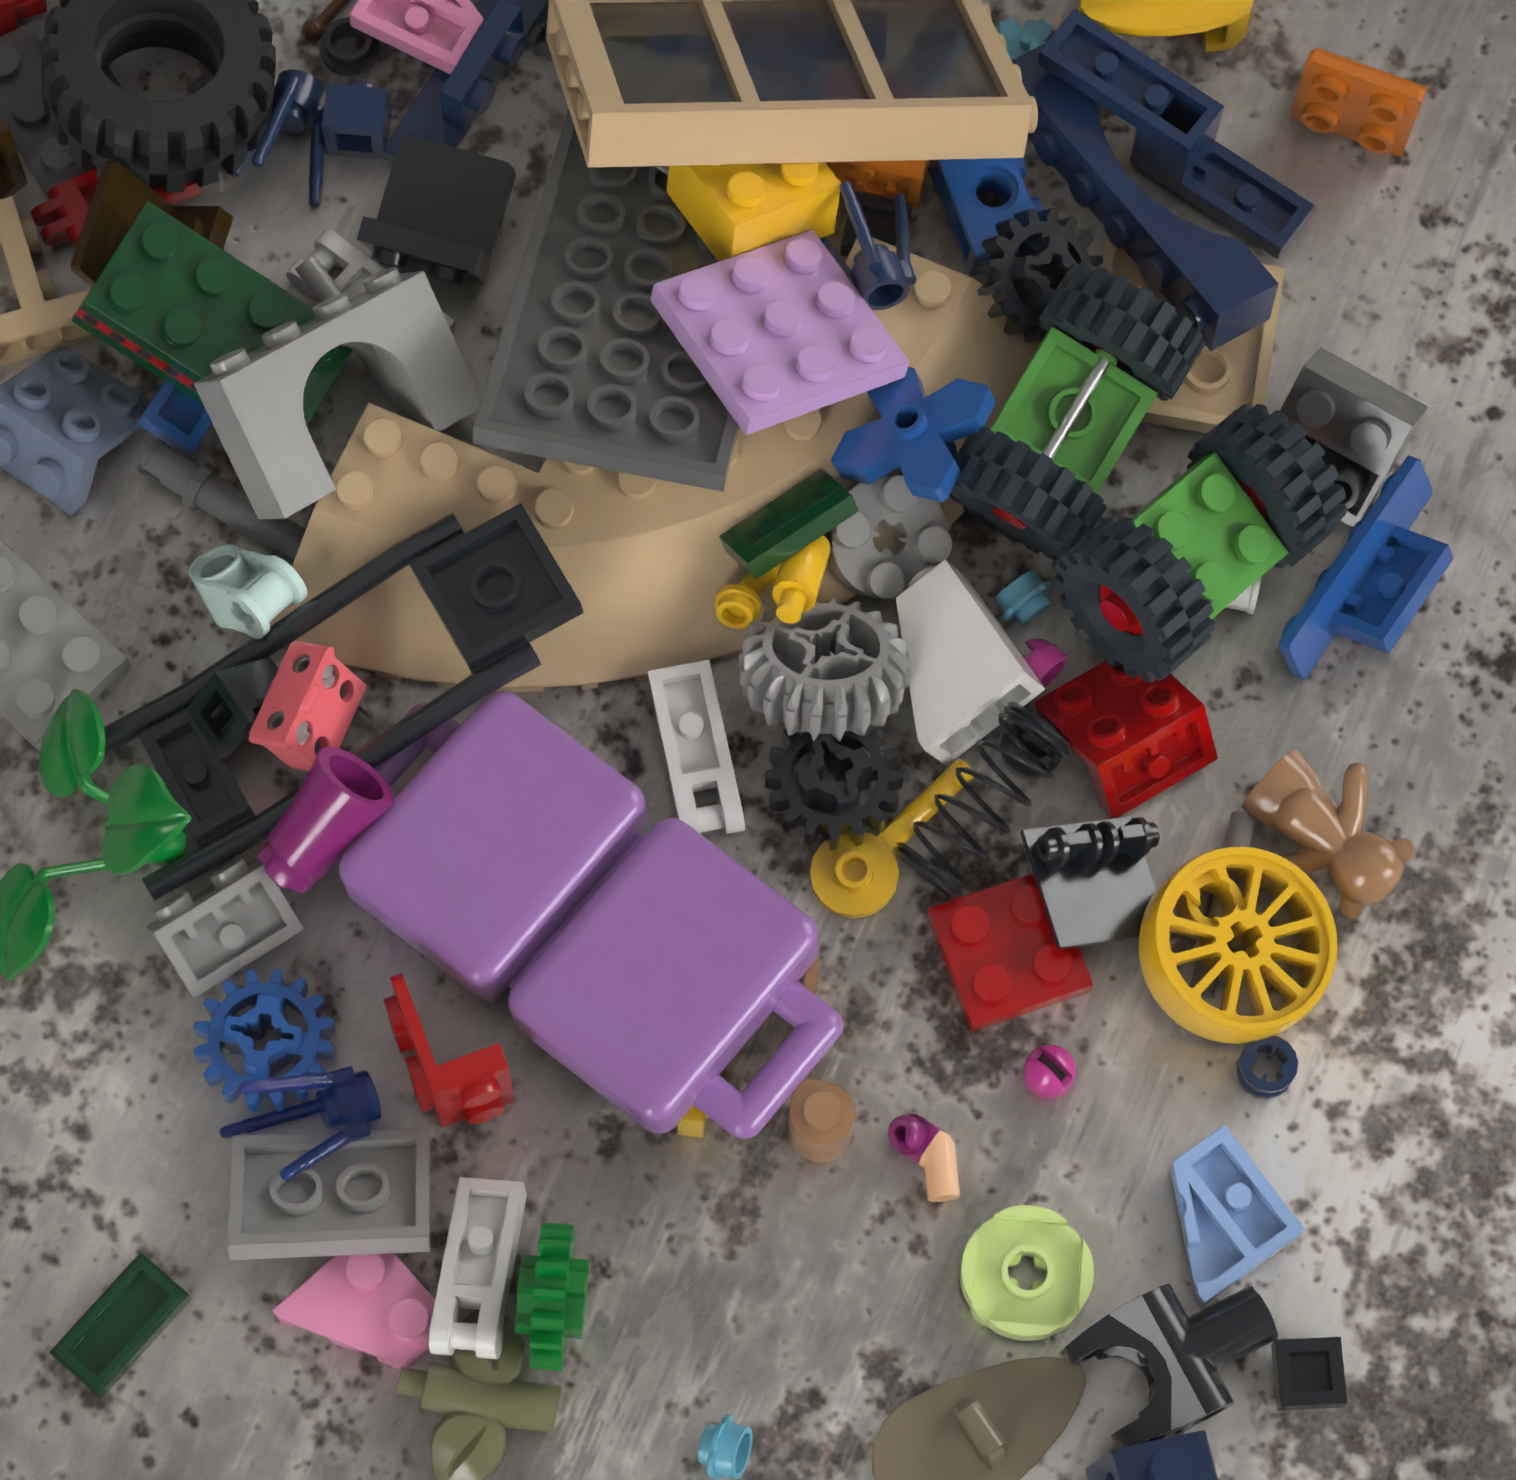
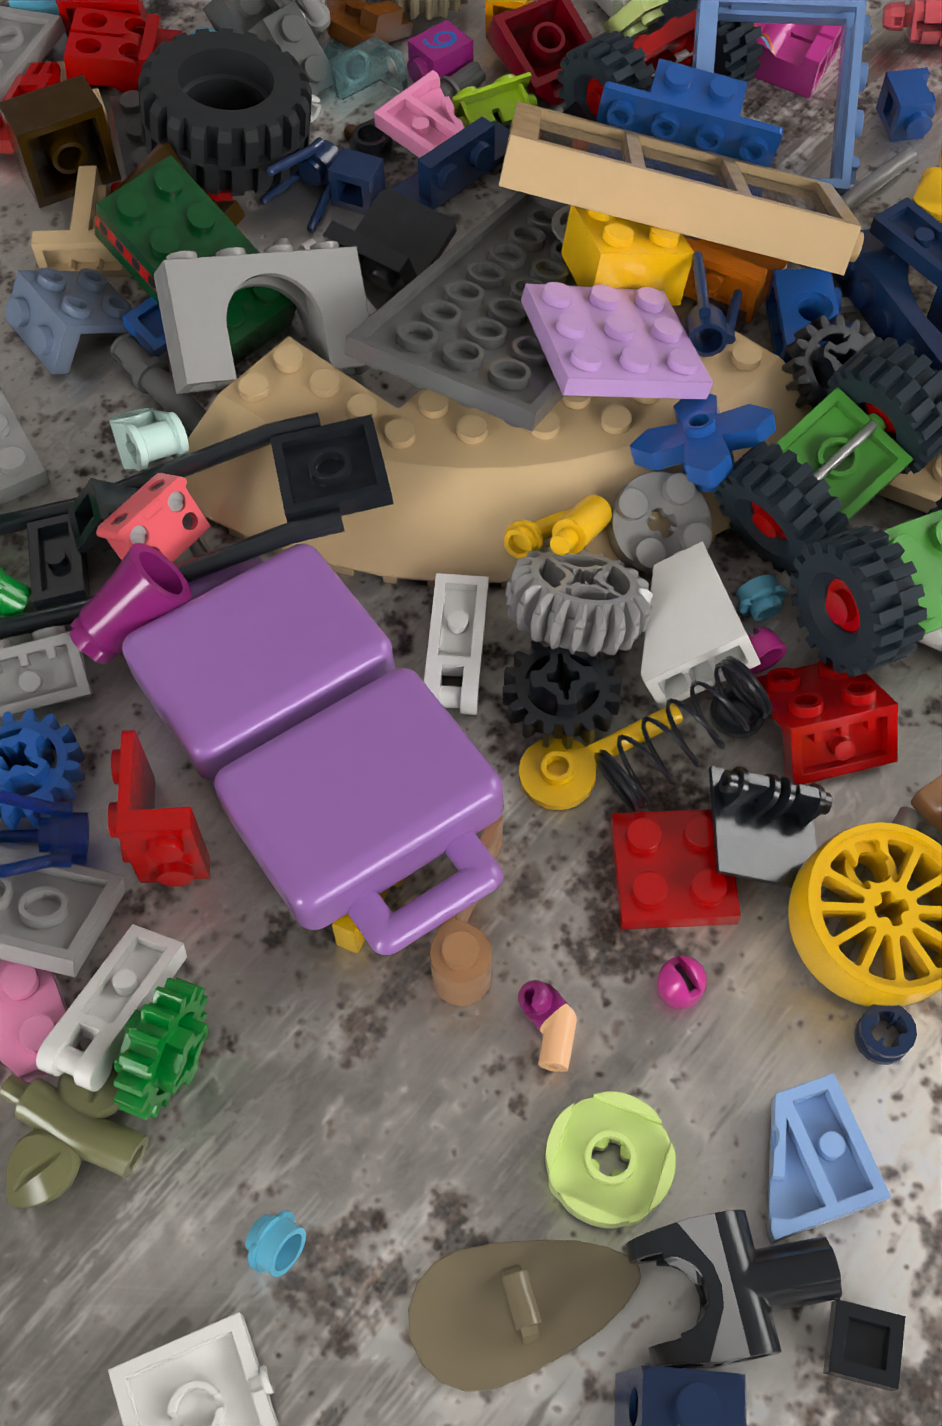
camera: 20 degrees right, 10 degrees down
dark green tile [719,468,859,579] -> none

